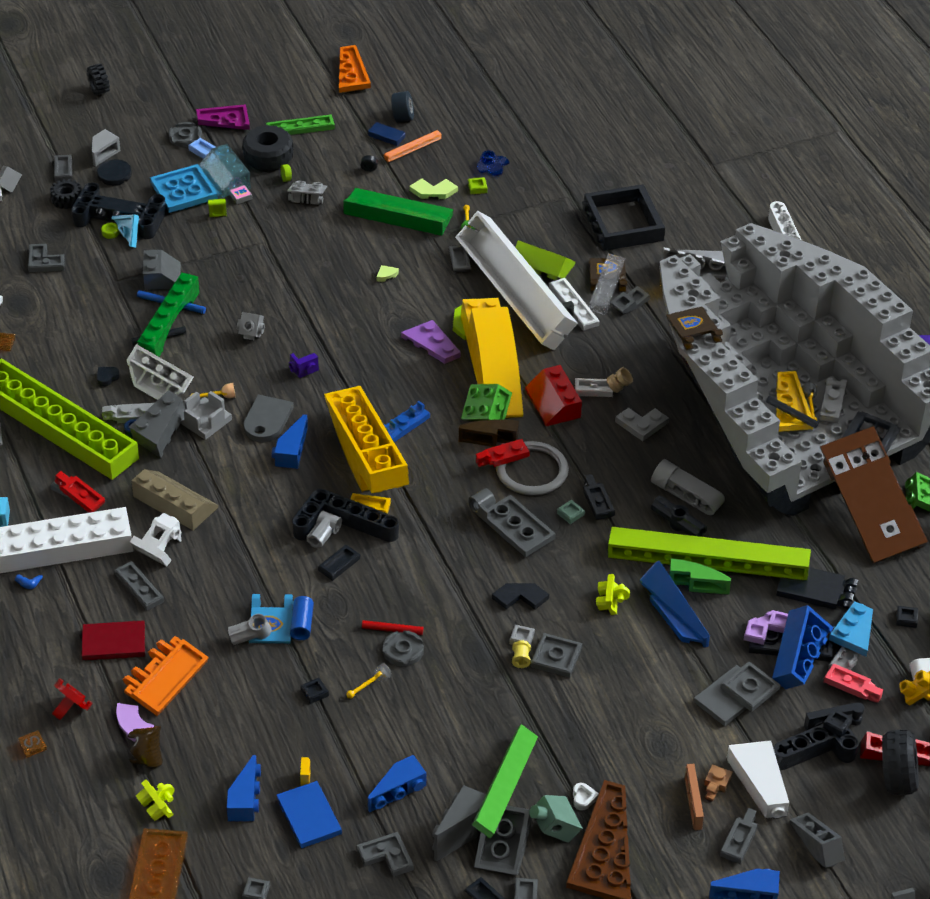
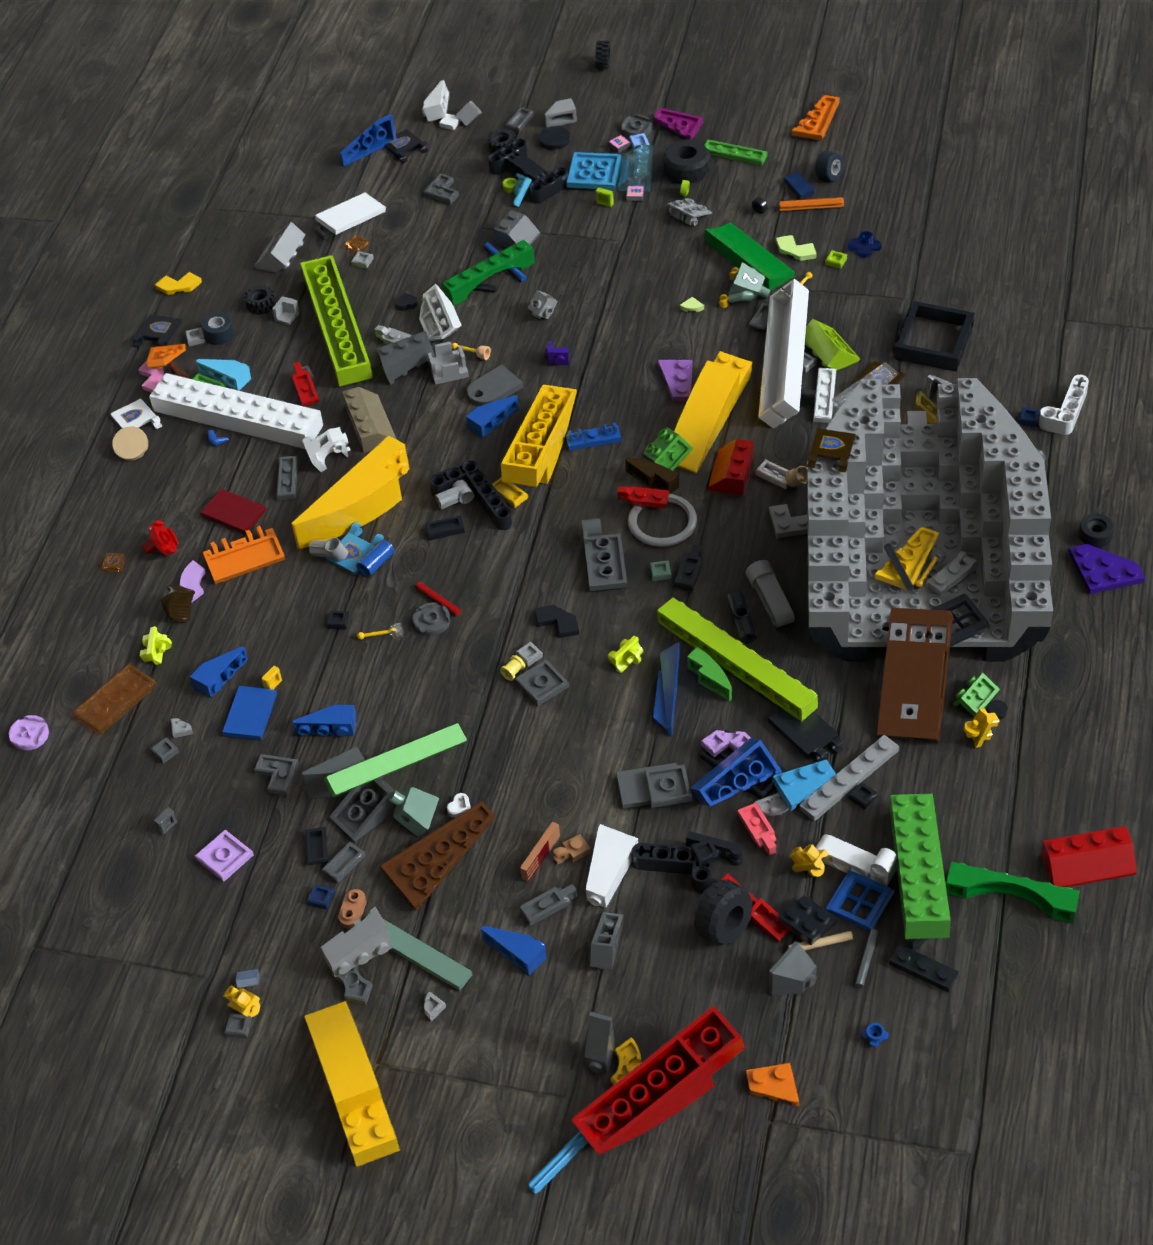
camera: 40 degrees right, 5 degrees up
none -> light grey tile [171,718,193,738]
none -> yellow slope [291,436,409,549]
none -> light grey tile [351,251,374,269]
none -> tile [608,135,631,153]
none -> sand green torso [719,263,770,308]
none -> light grey plate [799,735,899,821]

